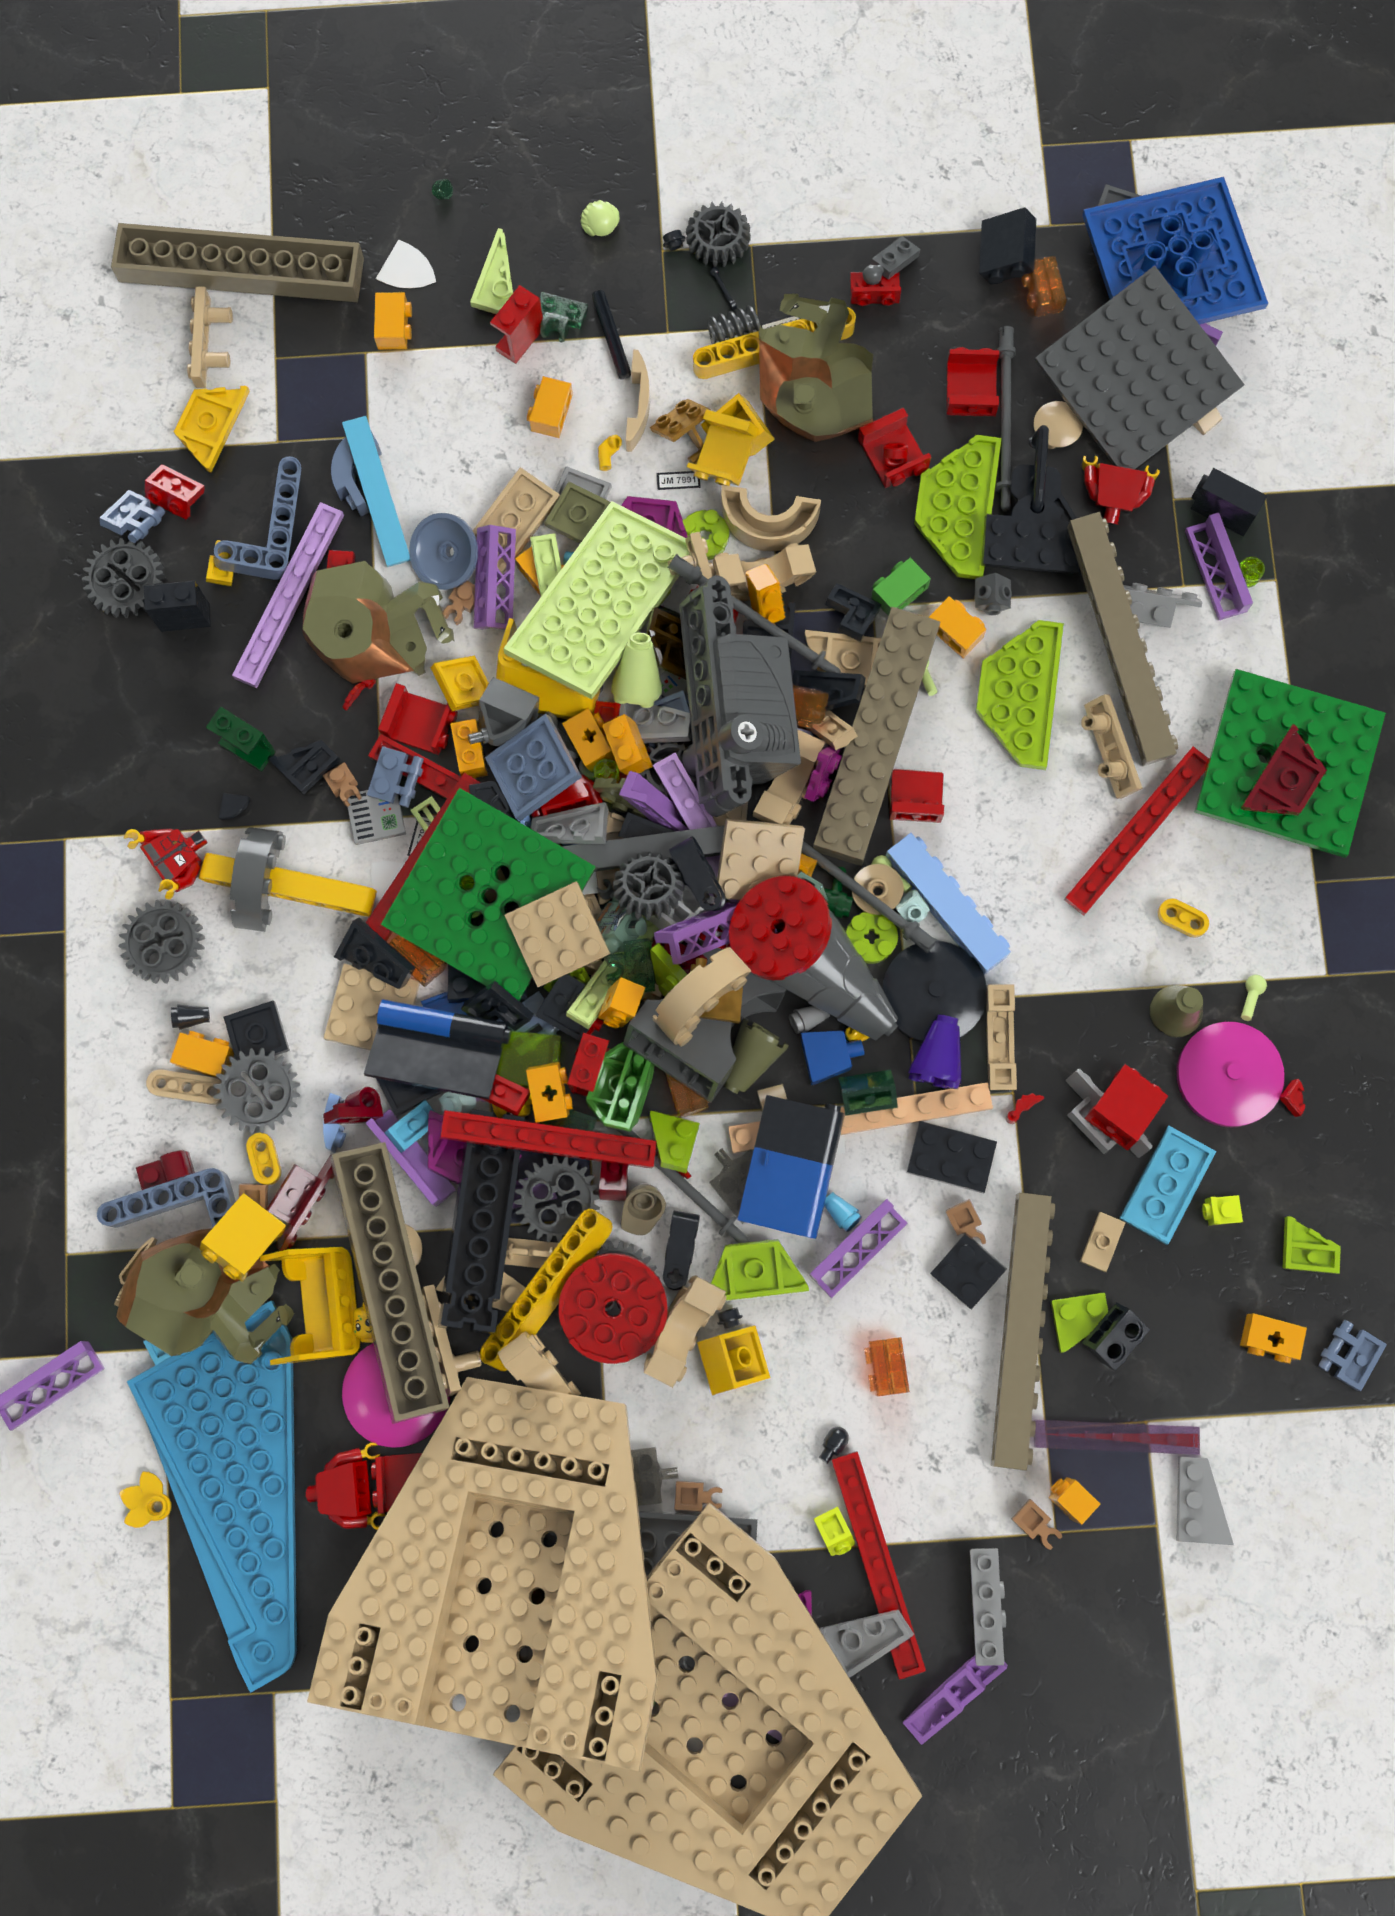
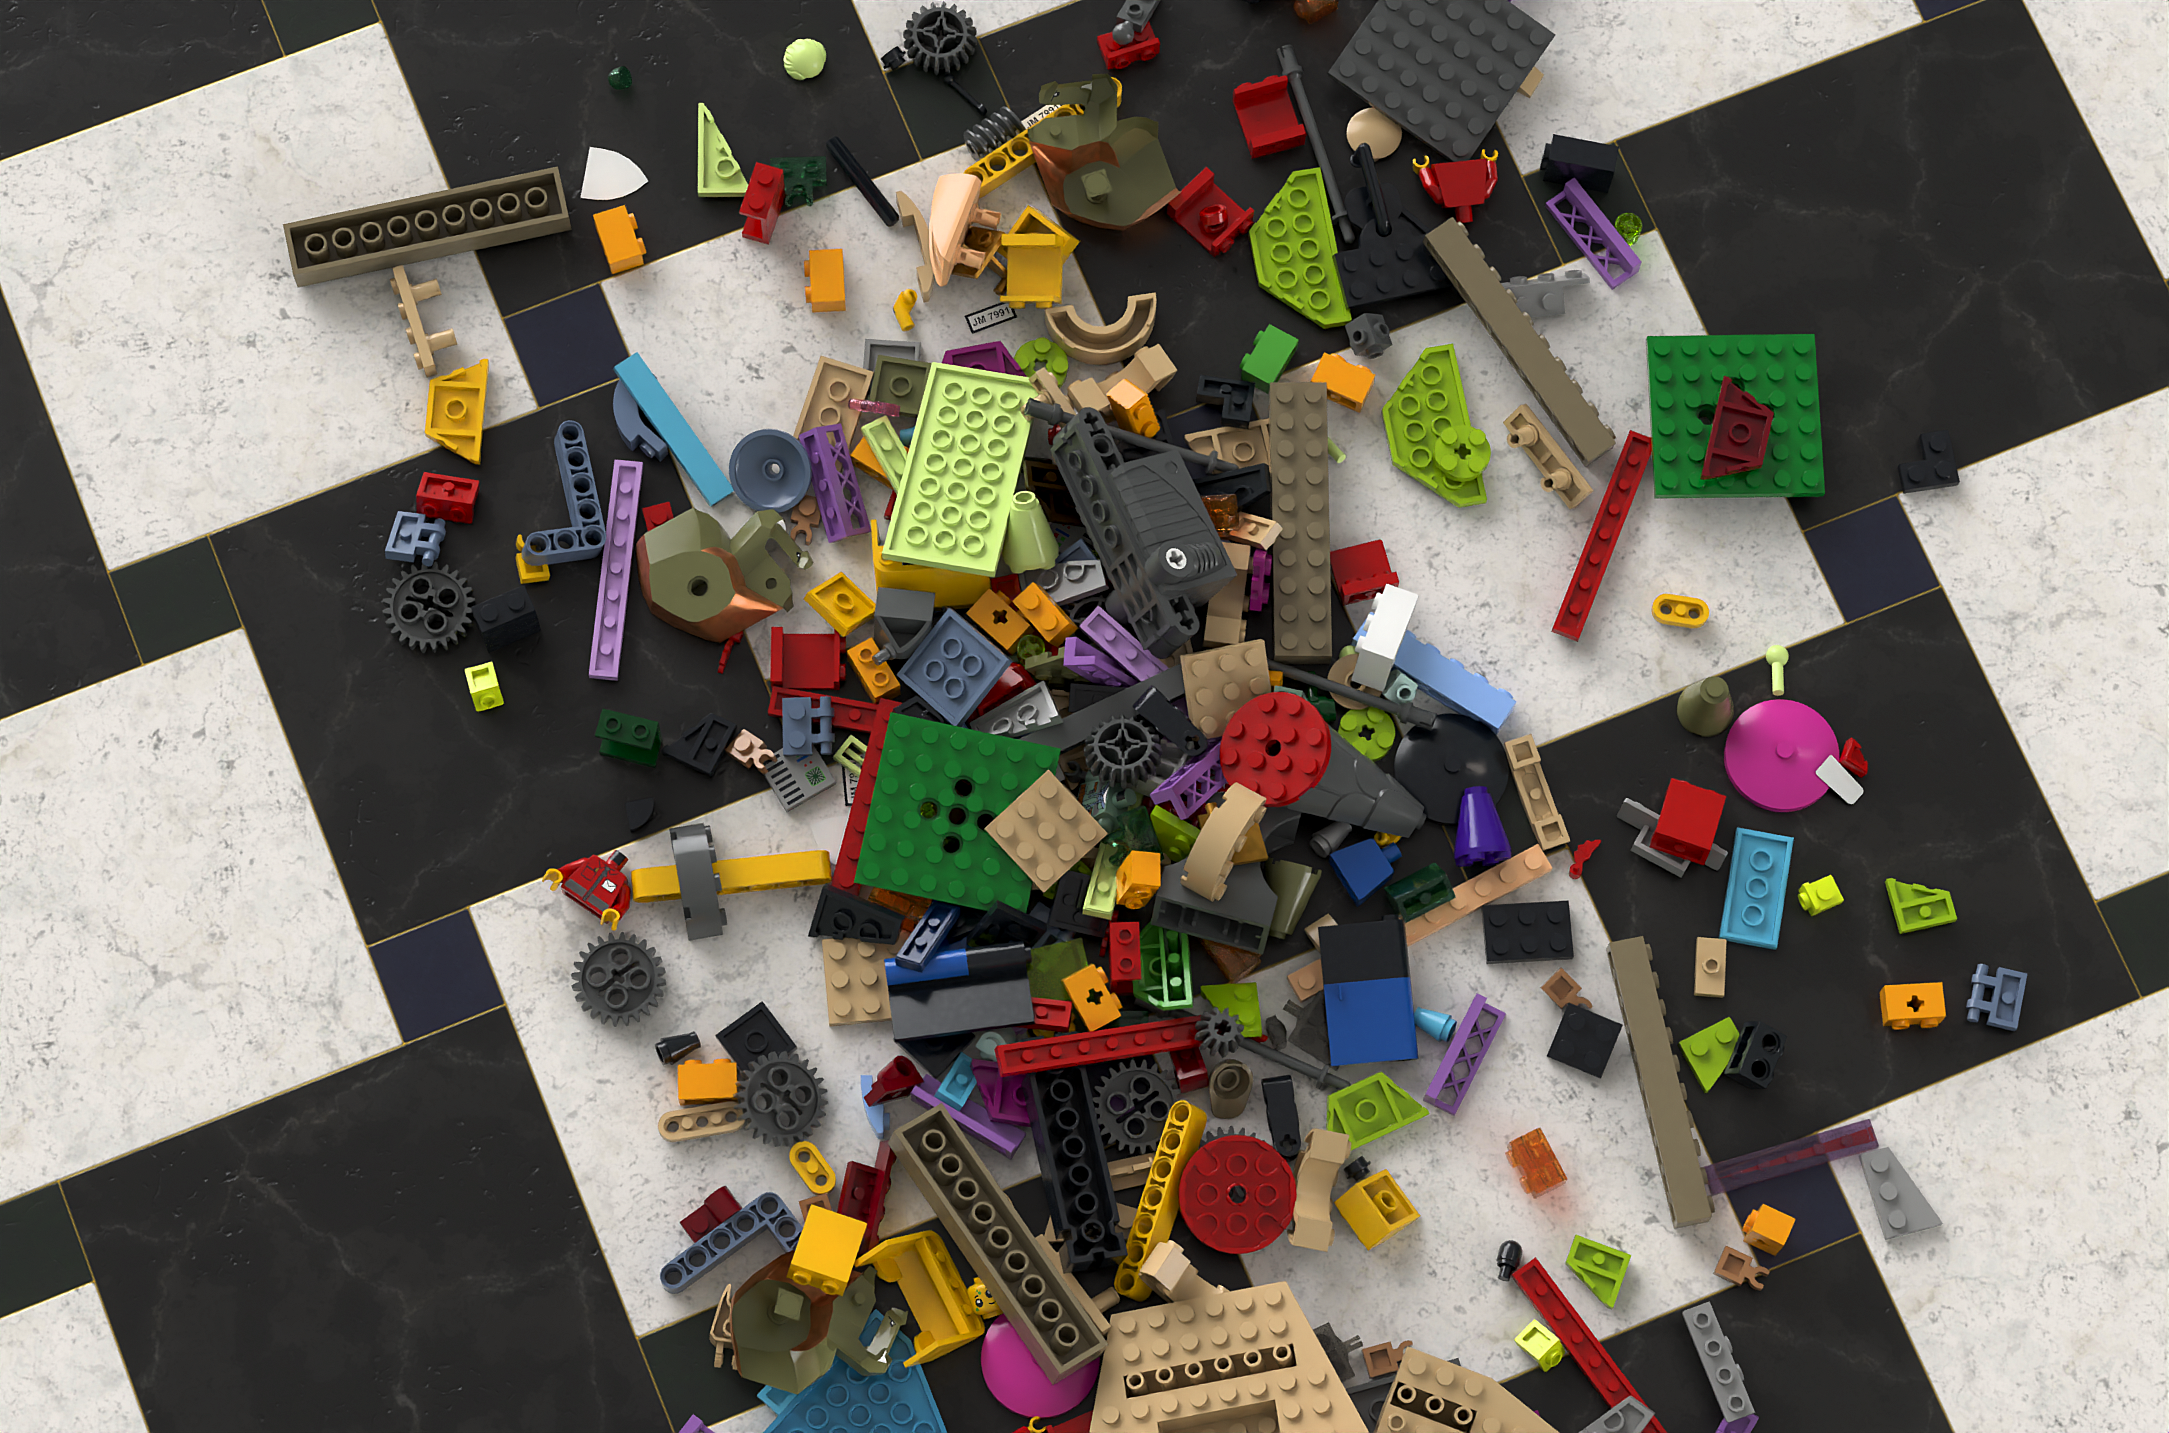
camera: 25 degrees left, 5 degrees down
none -> neon yellow bracket [465,662,504,712]
none -> clear pink bar [848,398,900,417]
none -> dark blue tile [895,900,961,973]
none -> light nougat piece [929,174,1001,287]
none -> dark grey gear [1195,1007,1244,1058]
none -> clear smoke tile [1264,1015,1287,1051]
none -> white wedge [1351,584,1419,692]
none -> lime plate [1434,425,1491,482]
none -> lime wing [1565,1235,1631,1310]
none -> white sticker [1816,755,1863,804]

